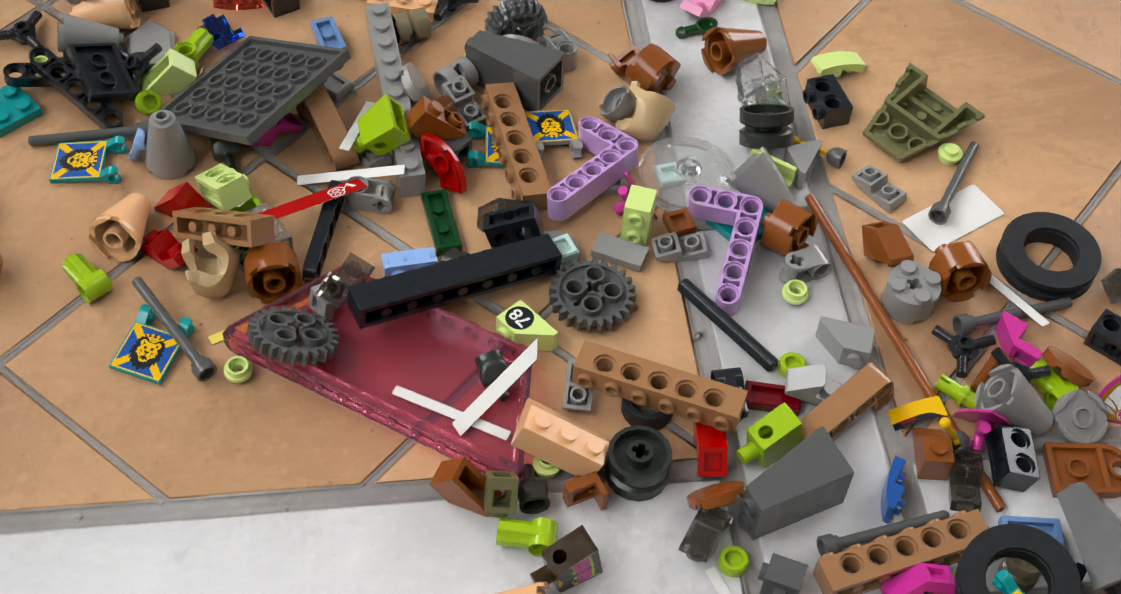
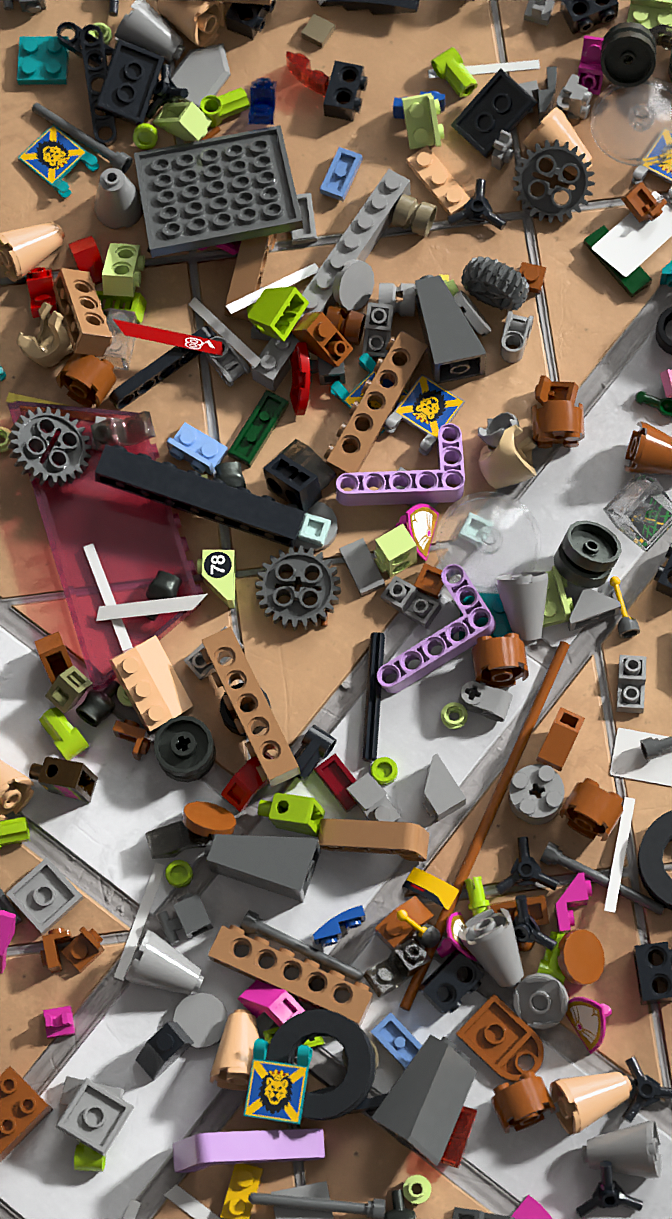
camera: 55 degrees right, 20 degrees up
light blue piece [128,128,146,161] -> none

